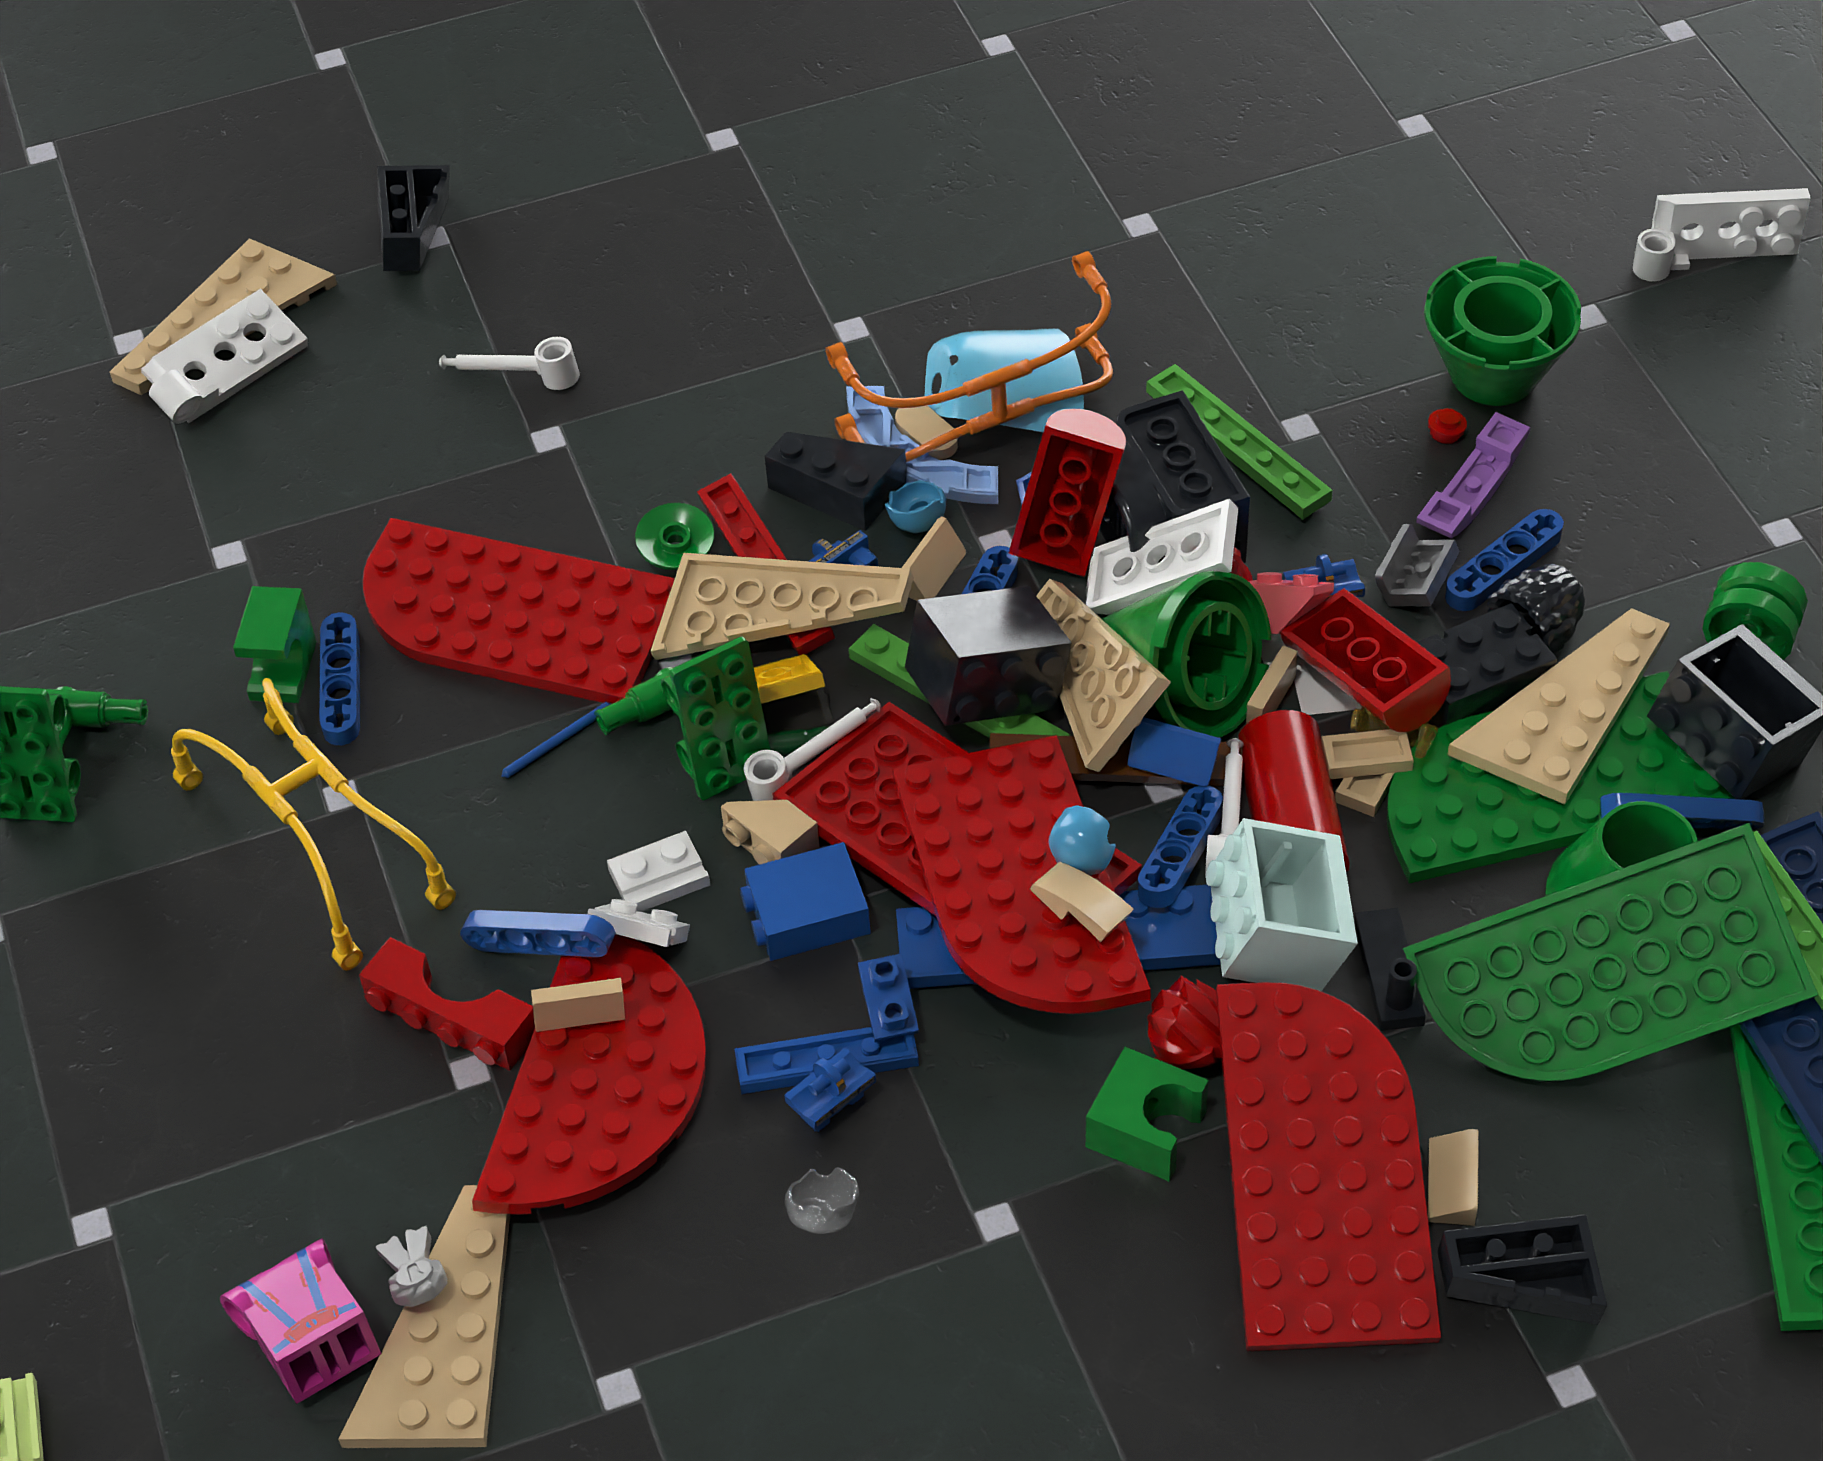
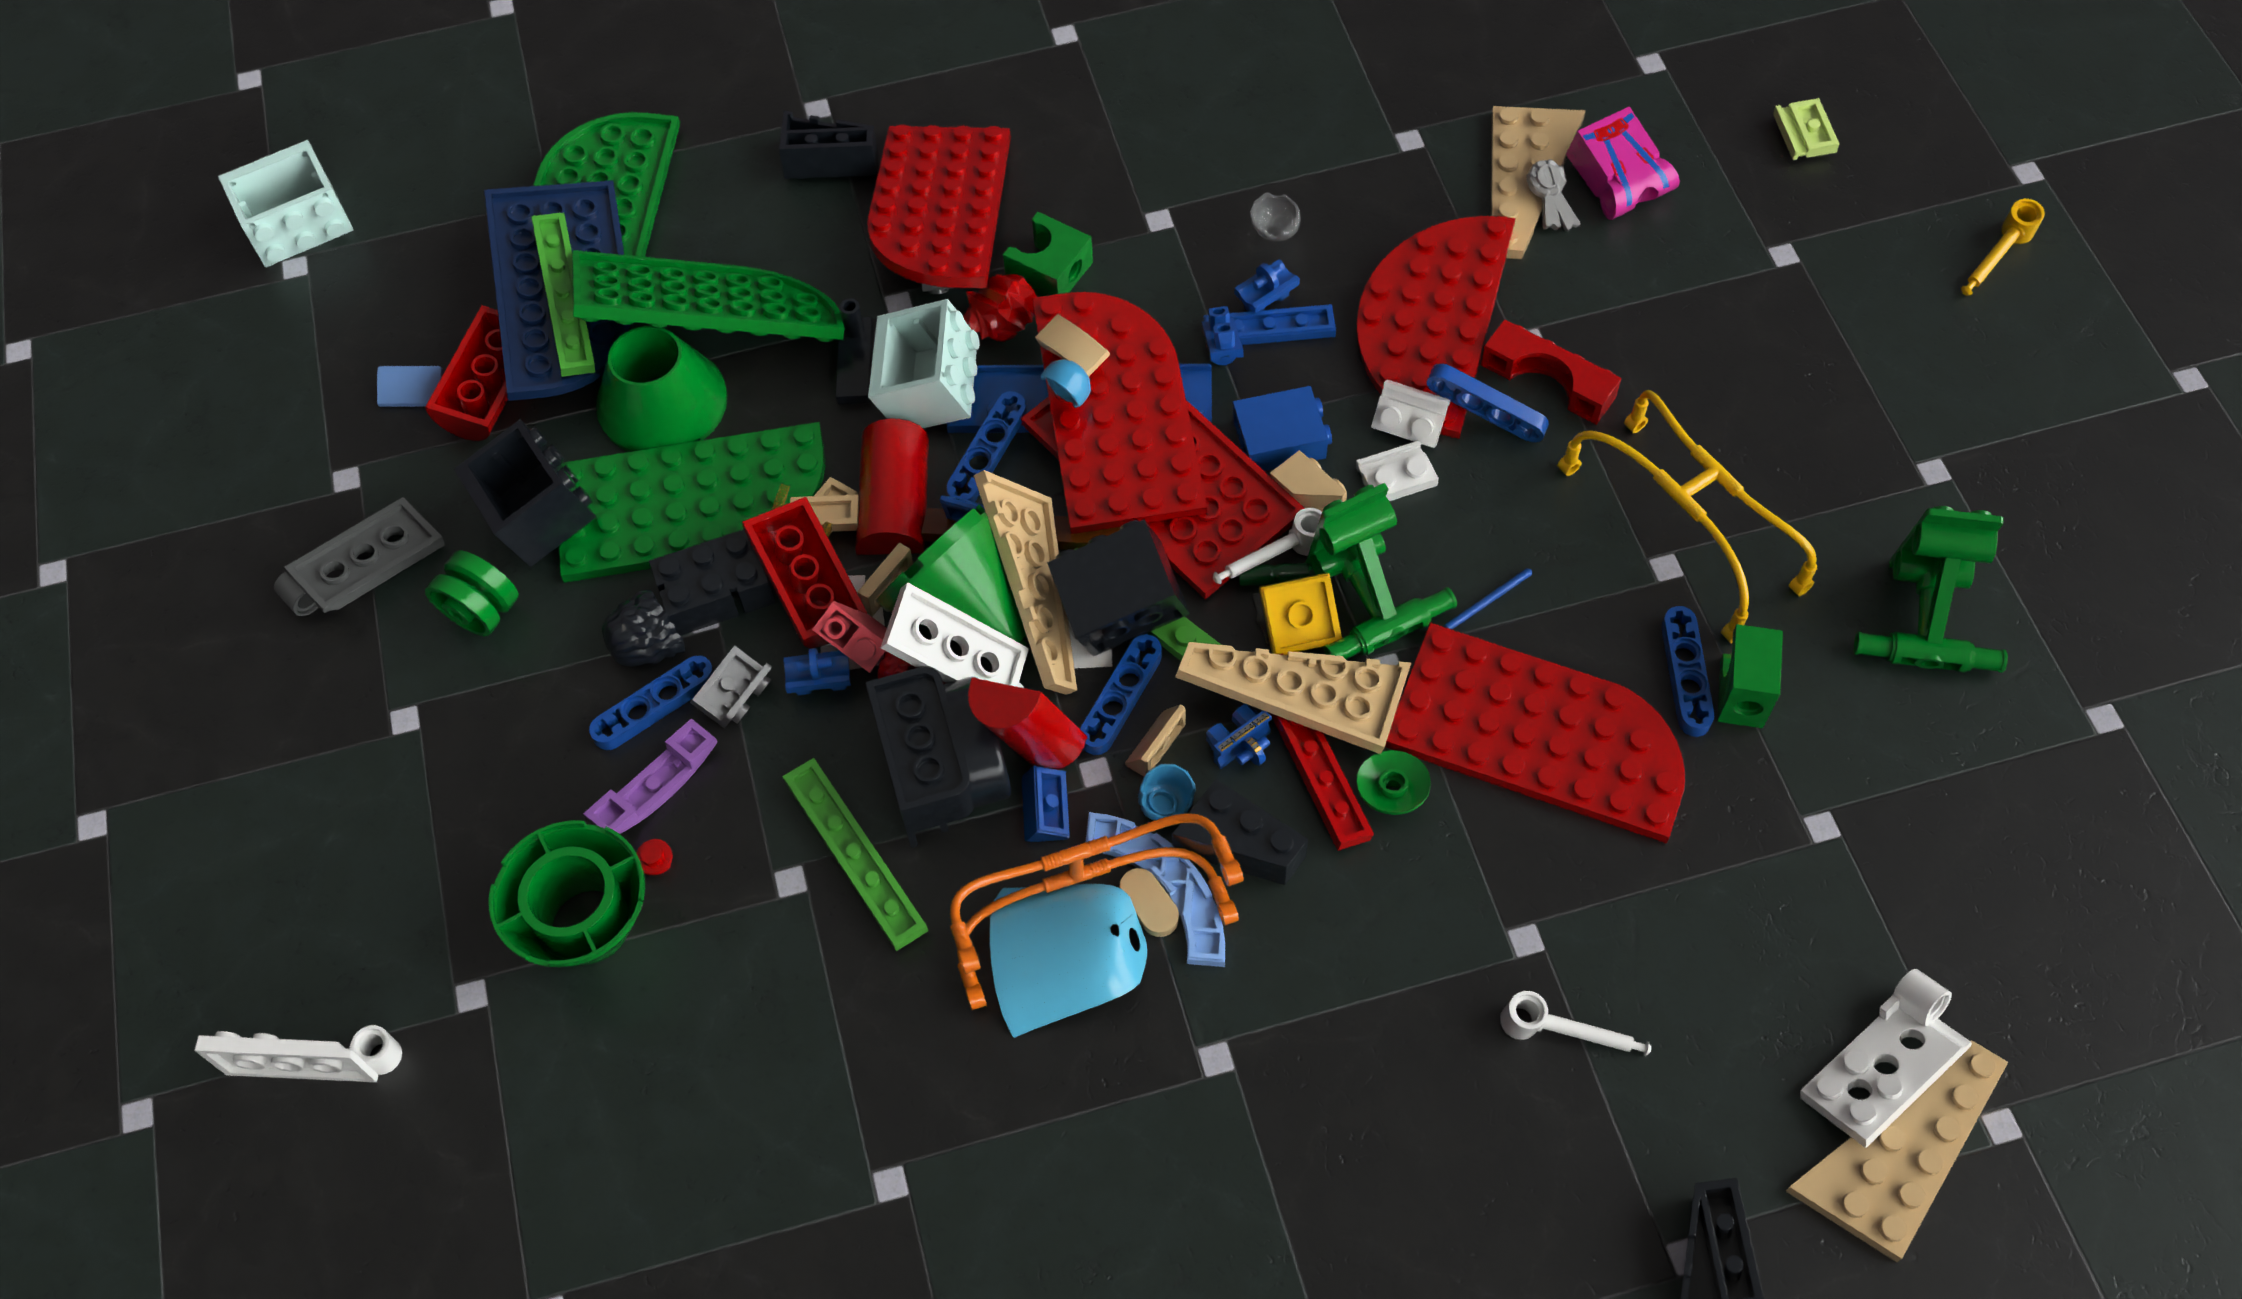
camera: 175 degrees left, 10 degrees up
tan tile [531,978,625,1032] -> none
white piece [1205,738,1244,878] -> none
tan slope [1427,1129,1478,1226] -> none
tan wing [1448,608,1670,804] -> none
blue beam [1600,793,1764,830] -> none

